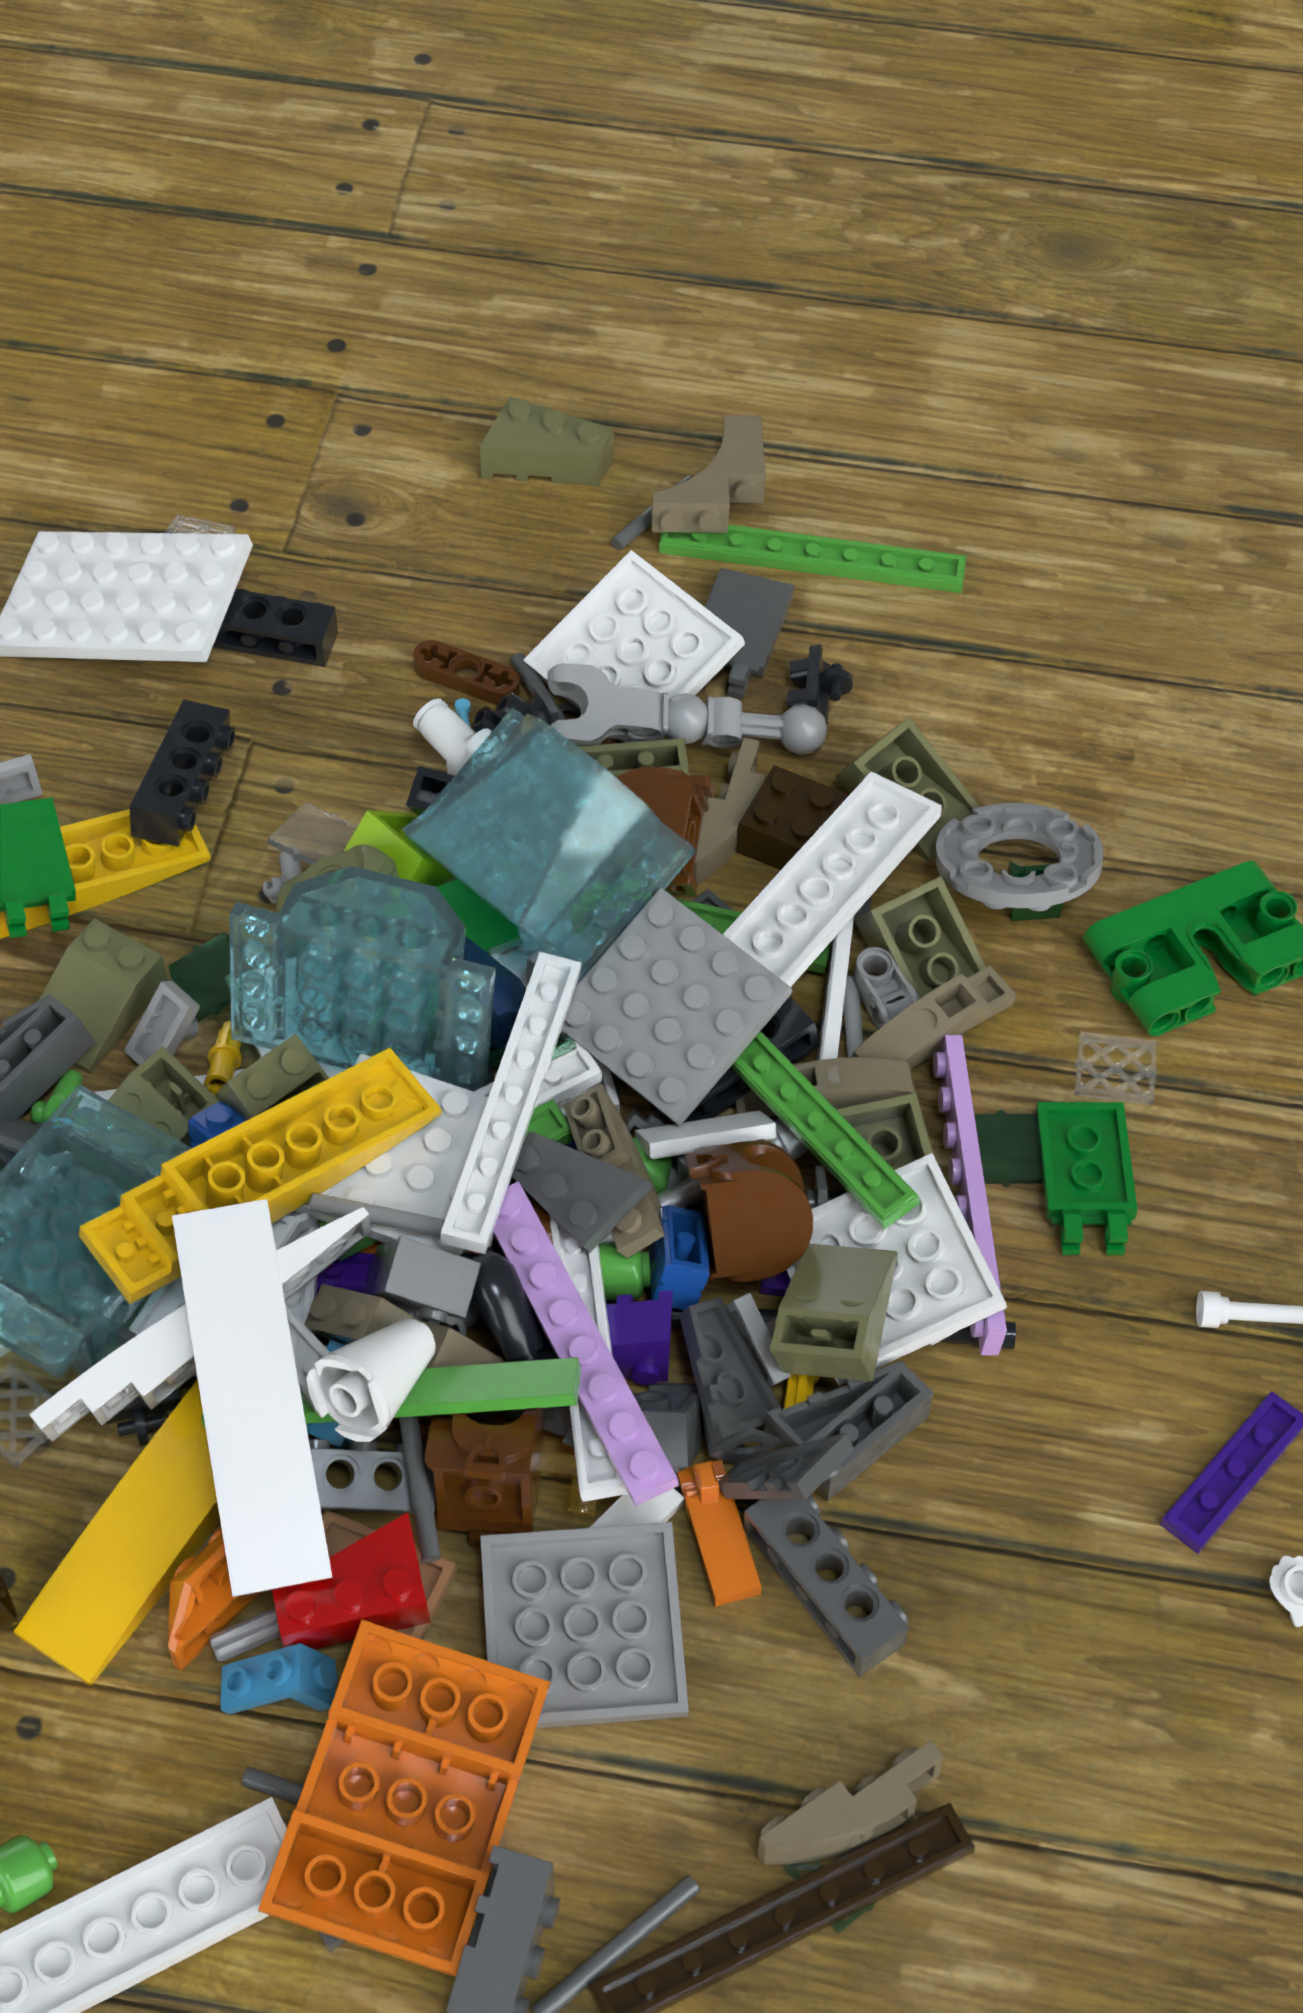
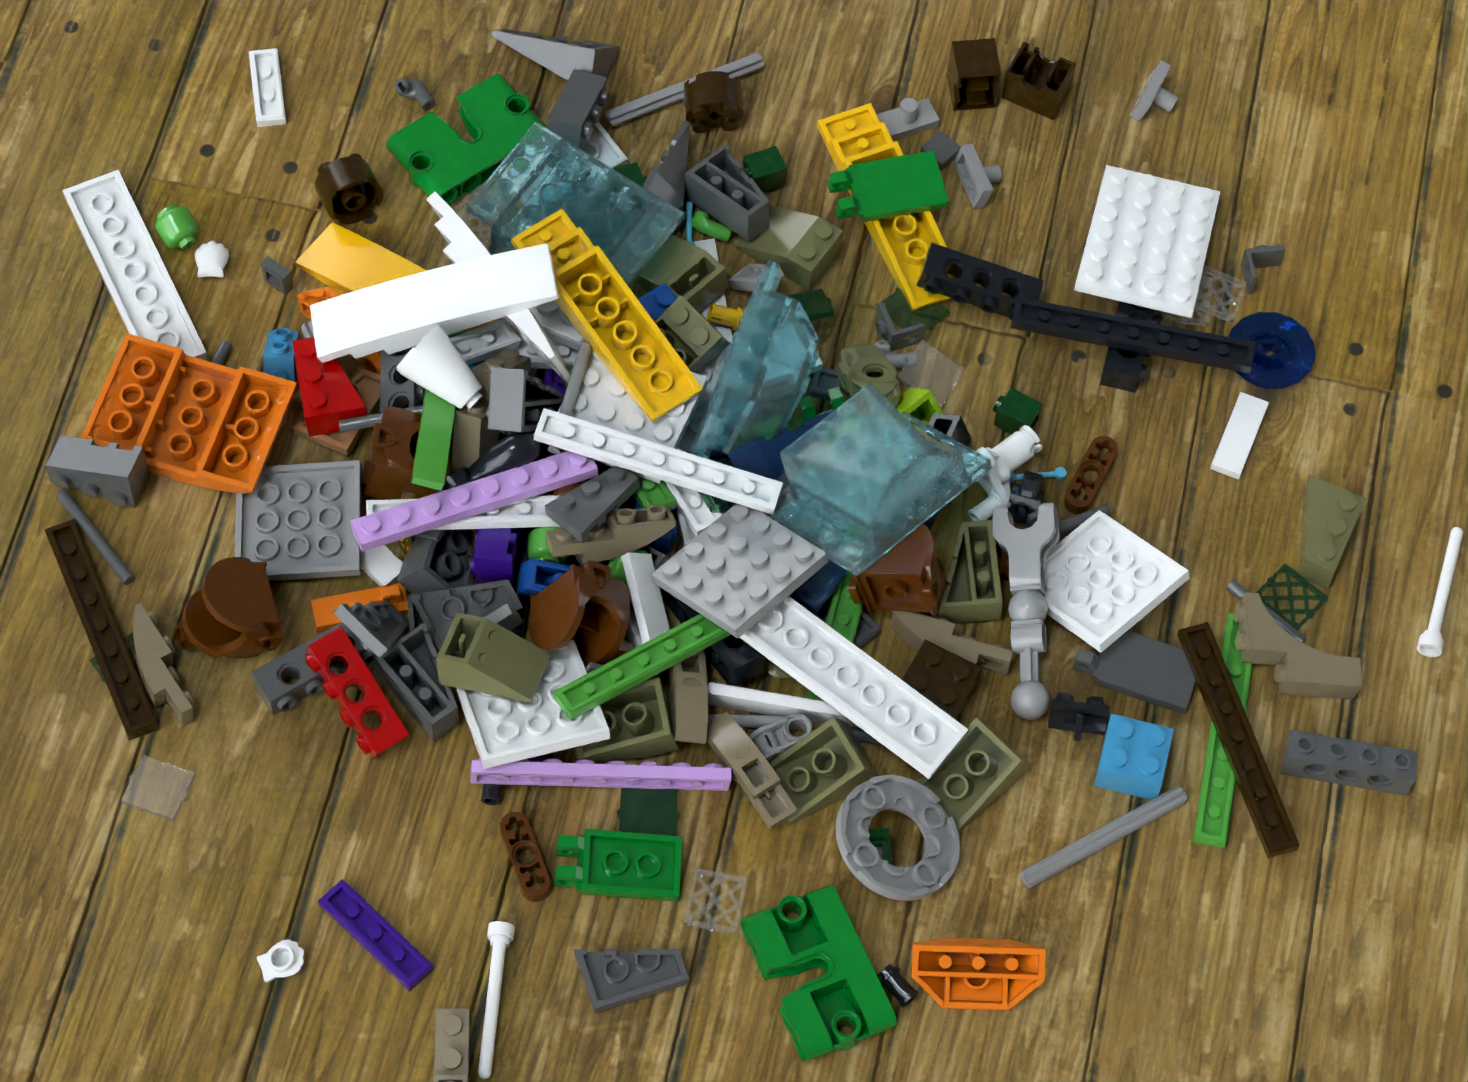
camera: 90 degrees right, 5 degrees up
none -> clear piece [121,755,195,821]
none -> reddish brown animal [174,557,284,658]
none -> white animal [195,240,229,278]
none -> dark grey tile [261,256,293,295]
none -> red brick [305,626,409,759]
none -> reddish brown beam [500,812,551,902]
none -> dark grey wing [574,949,690,1013]
none -> dark grey bracket [875,302,926,351]
none -> black pin [877,964,918,1007]
none -> clear green piece [880,288,950,338]
none -> orange wedge [911,937,1046,1010]
none -> dark green brick [993,387,1043,434]
none -> black plate [1011,297,1256,374]
none -> light grey axle [1020,786,1187,888]
none -> dark azure brick [1094,714,1174,800]
none -> dark brown tile [1177,622,1300,858]
none -> white tile [1210,392,1269,480]
none -> clear blue piece [1228,312,1316,389]
none -> dark grey bracket [1240,245,1285,294]
none -> clear green window [1256,563,1329,631]
none -> dark grey brick [1280,729,1418,796]
none -> white piece [1417,527,1463,657]

